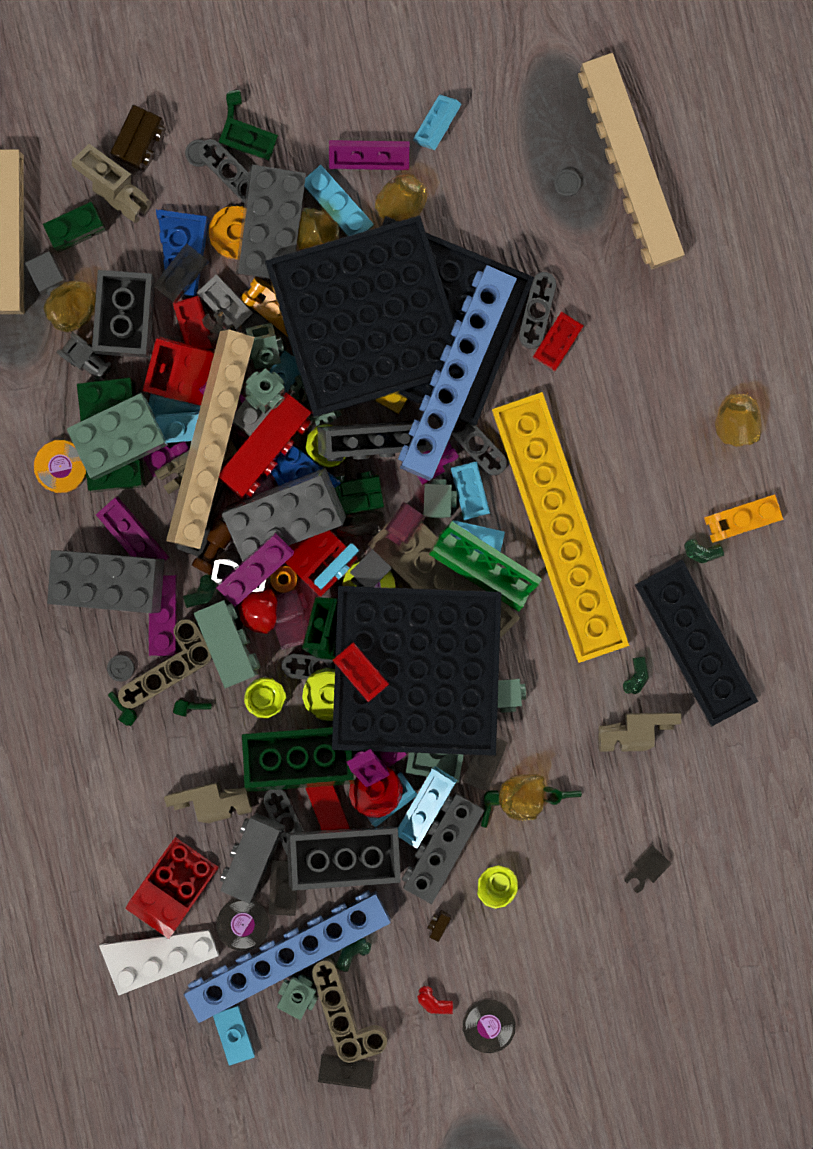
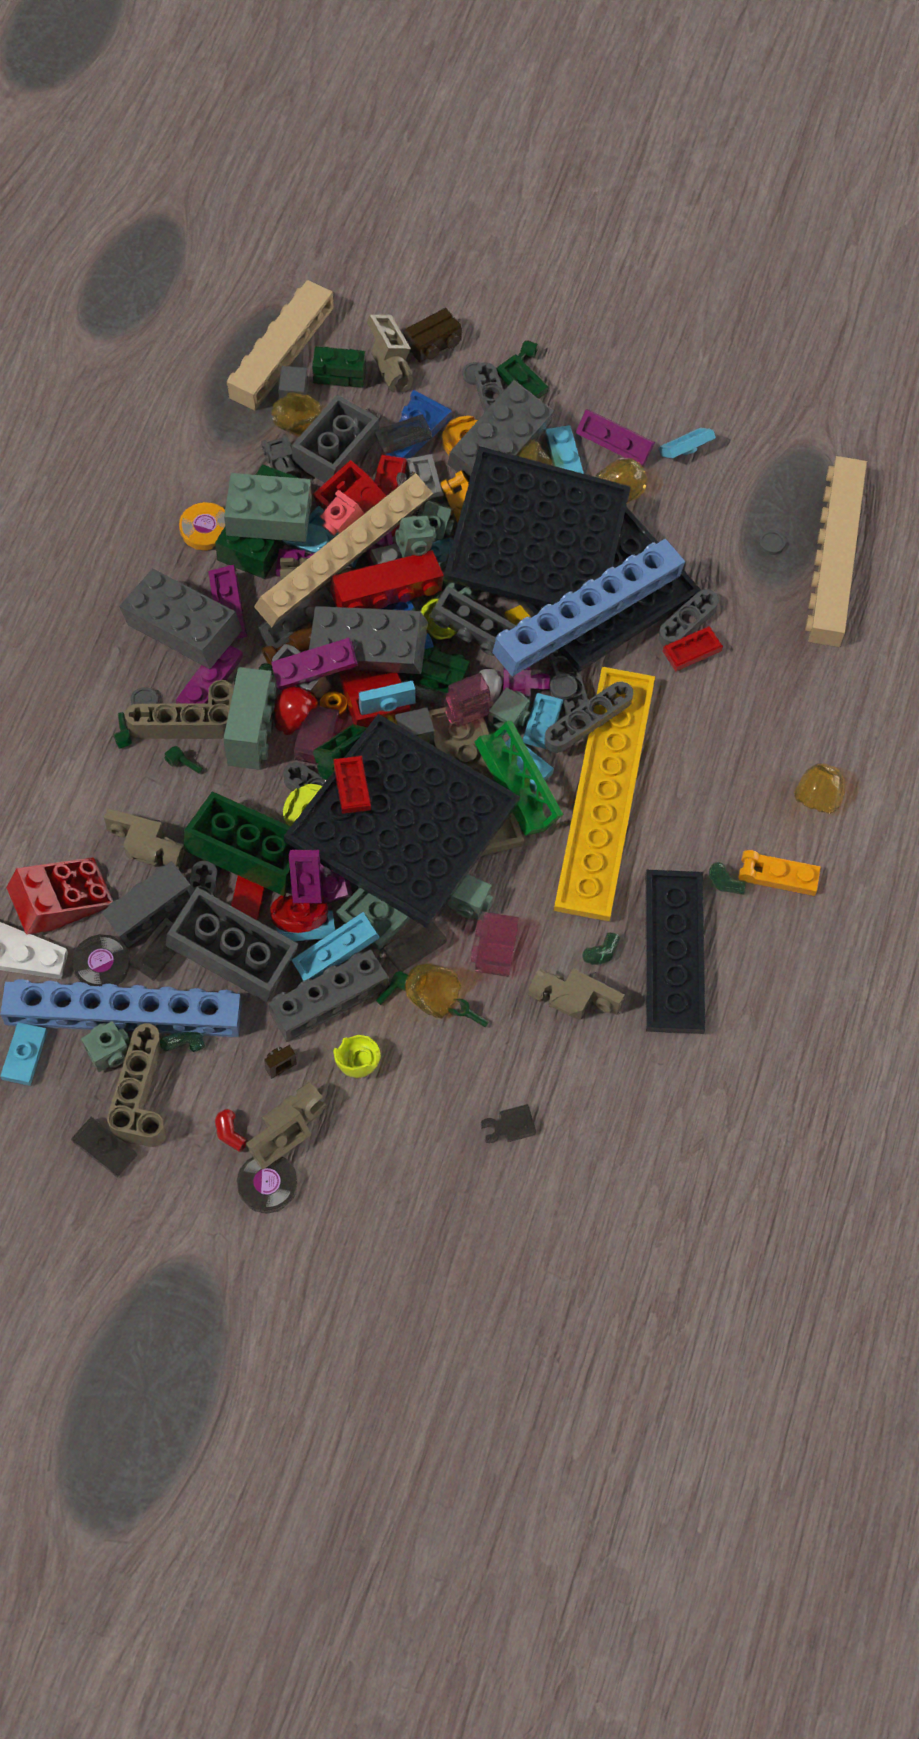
camera: 25 degrees right, 25 degrees down
neon yellow hair [244,677,286,718] -> none
none -> dark tan plate [246,1082,327,1170]
none -> coral brick [320,490,365,536]
none -> clear pink brick [471,912,519,977]
none -> light grey cone [476,669,503,711]
none -> dark grey beam [544,682,633,753]
none -> dark grey piece [550,674,577,700]

